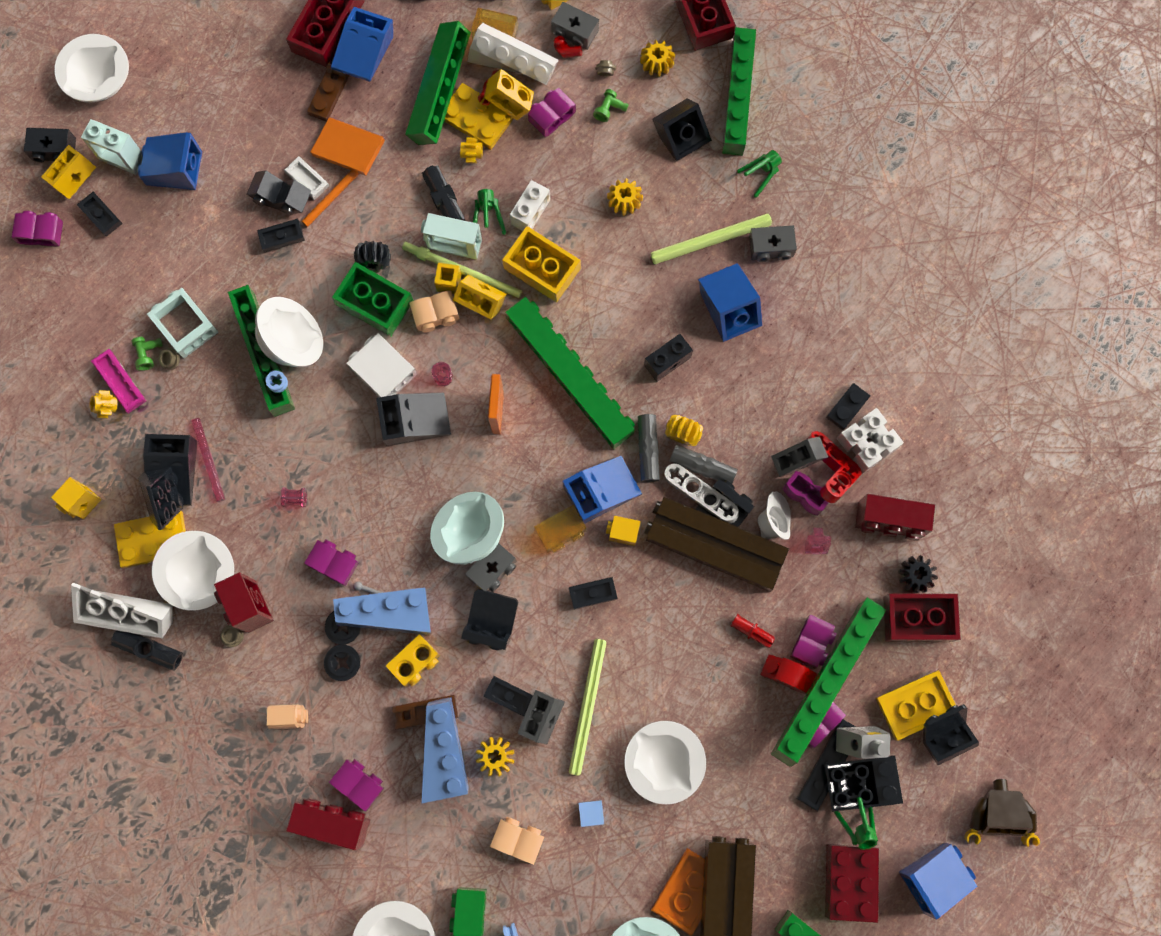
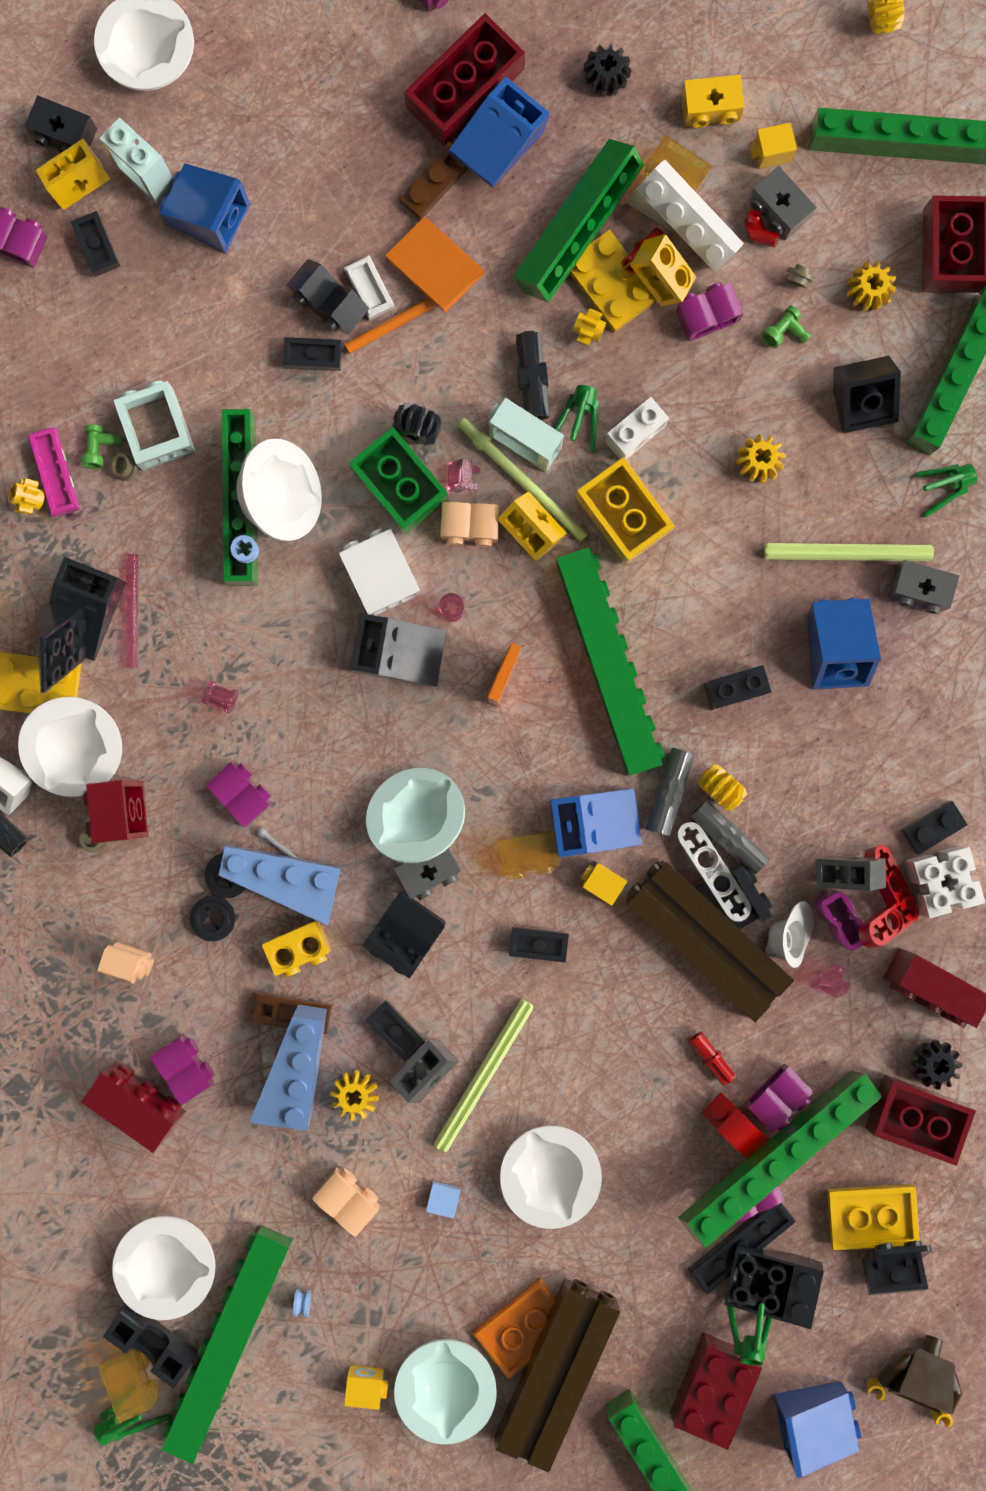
camera: 15 degrees right, 10 degrees up
yellow brick [434,263,462,294] -> none
light grey torso [836,726,890,759] -> none
none -> clear pink tile [447,458,480,493]

